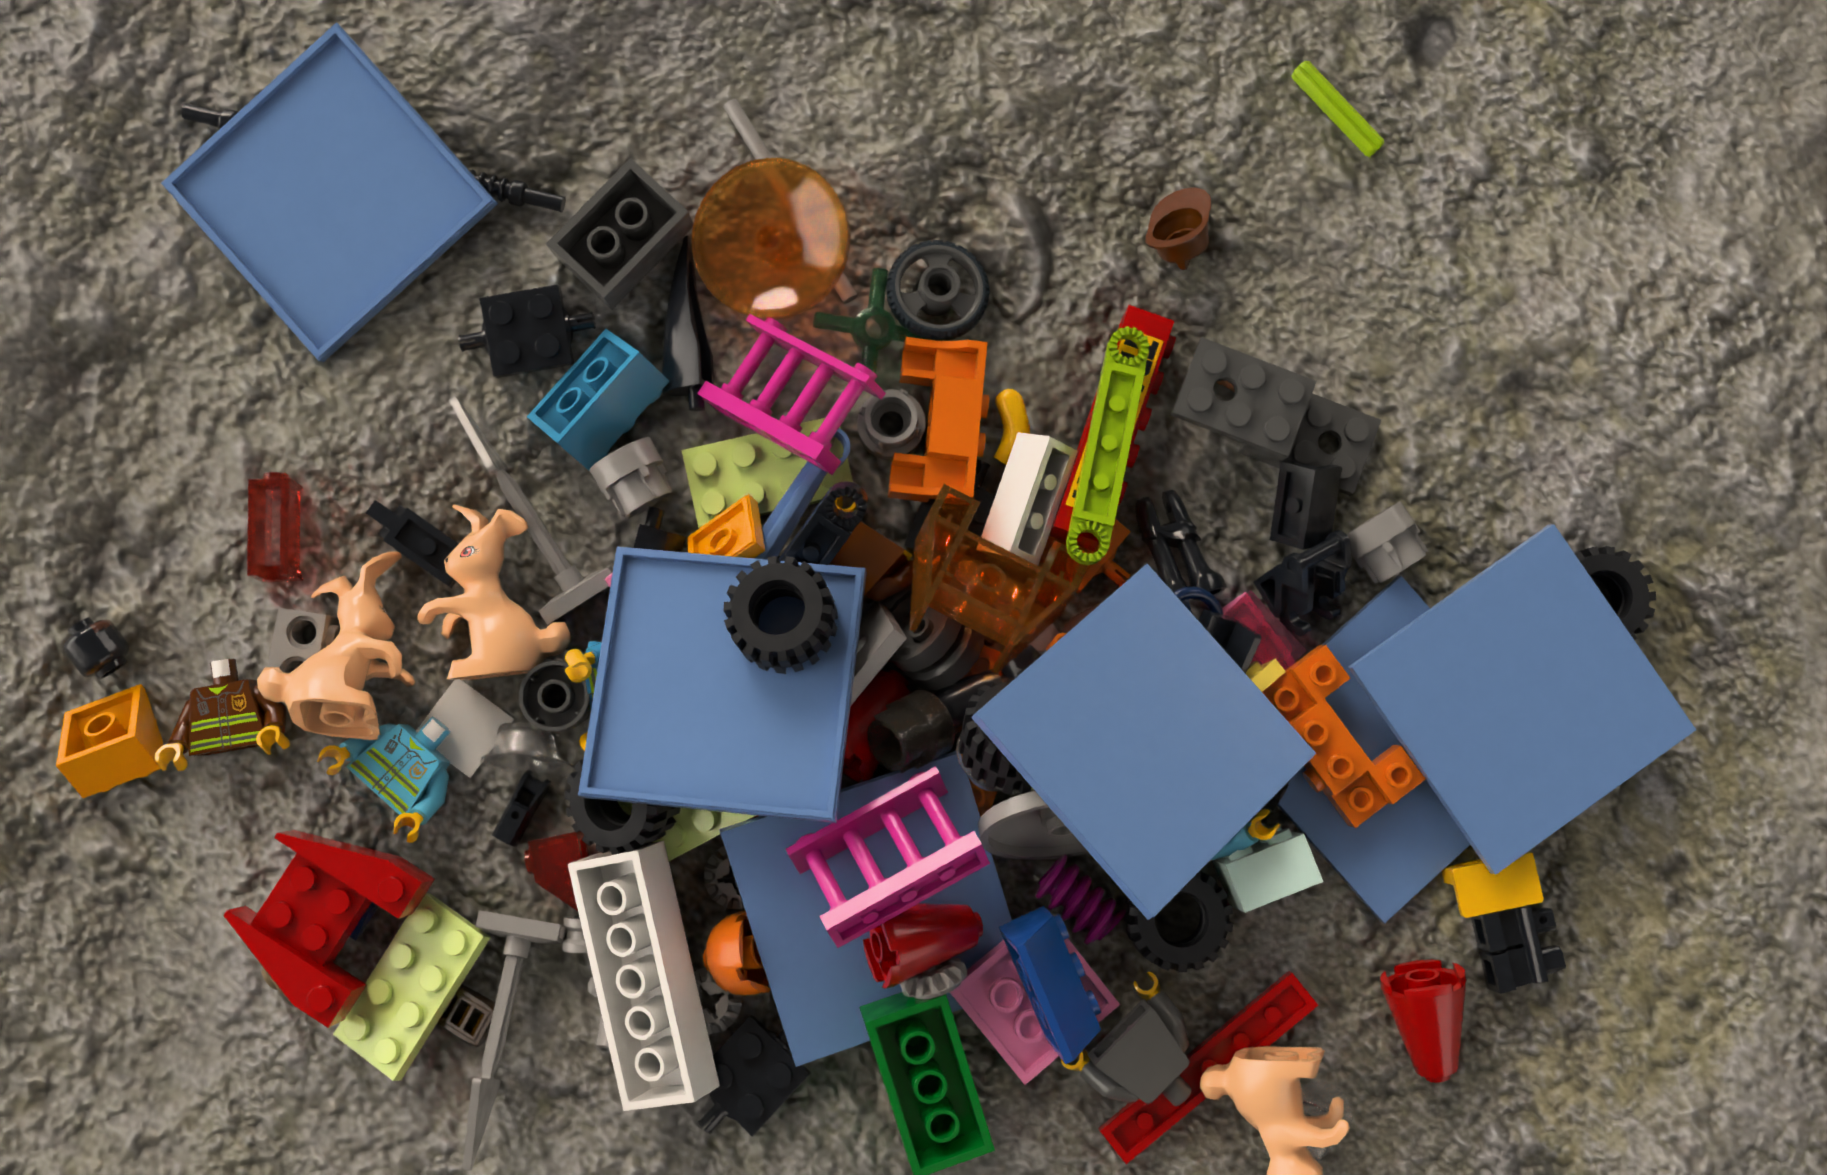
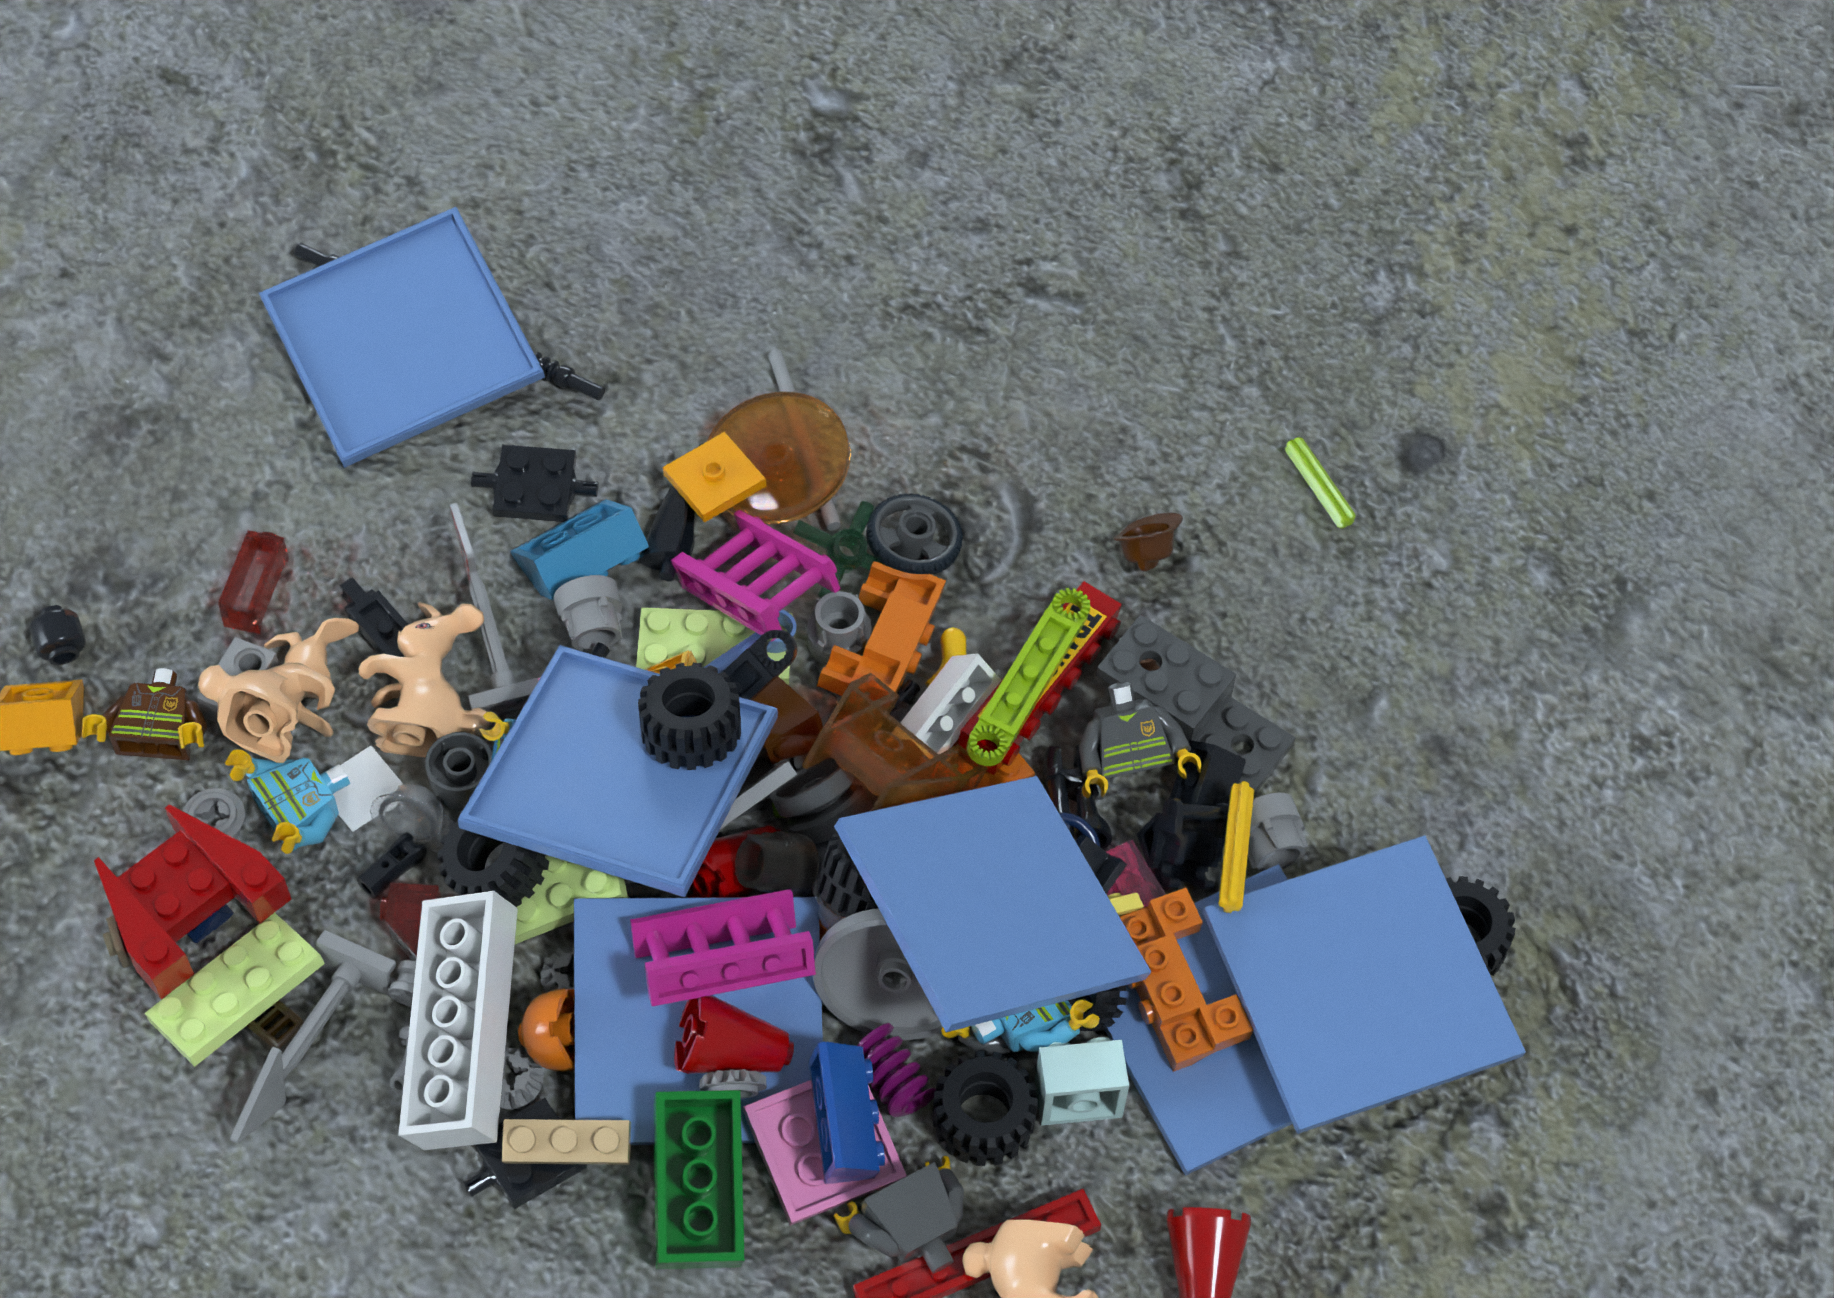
camera: 10 degrees right, 25 degrees down
dark grey brick [546,158,694,310] -> none
yellow panel [1441,852,1544,918] -> none
black hips [1471,906,1566,994] -> none
none -> light grey gear [183,788,246,837]
none -> tan plate [502,1119,631,1165]
none -> light orange plate [662,432,767,523]
none -> dark grey torso [1079,682,1201,798]
none -> yellow axle [1218,781,1254,914]

